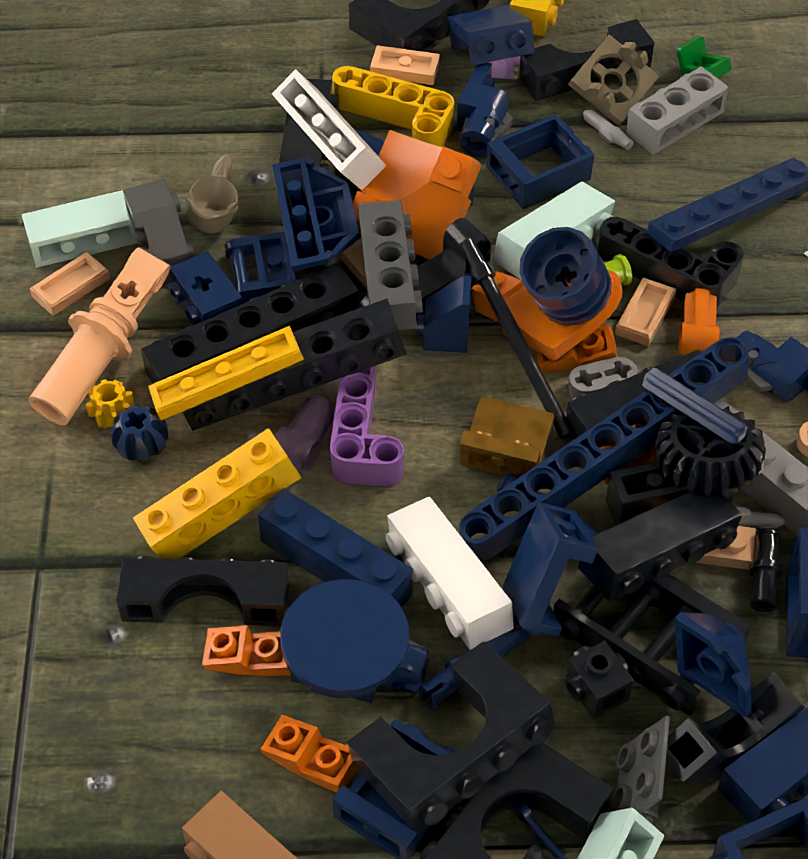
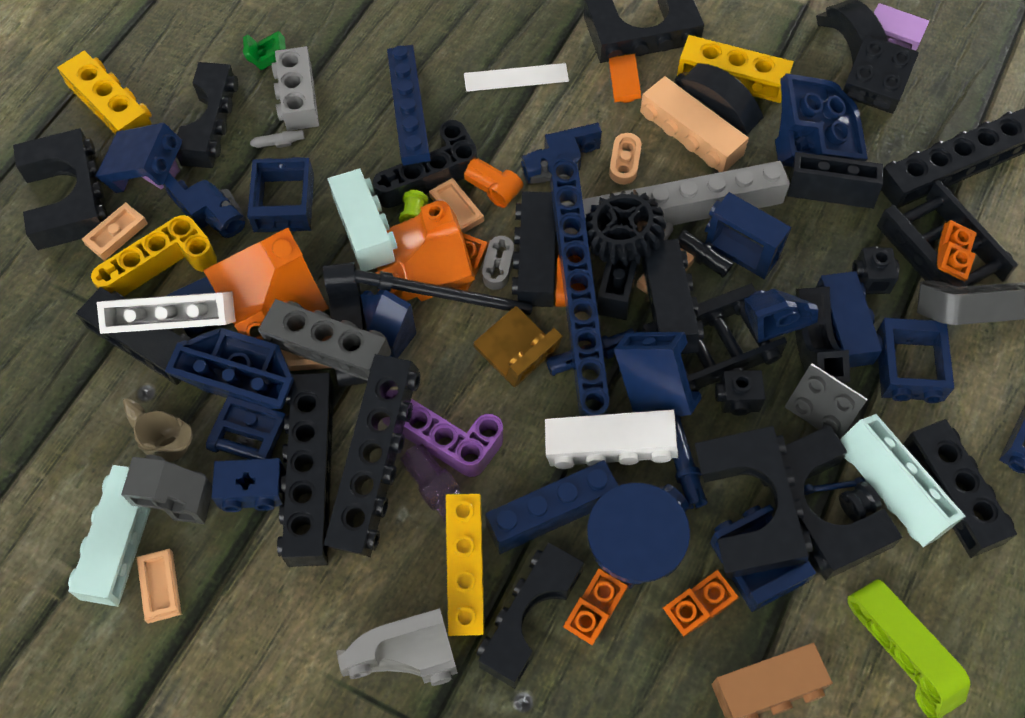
camera: 60 degrees left, 10 degrees up
light nougat piece [28,247,171,425] -> none
yellow gear [86,379,135,429] -> none
dark blue piece [111,404,169,462] -> none
yellow tile [148,326,304,420] -> none
dark blue wheel [519,227,612,325] -> none
dark tan piece [568,35,659,126] -> none
dark blue axle [642,368,747,445] -> none
none -> light grey slope [336,608,458,686]

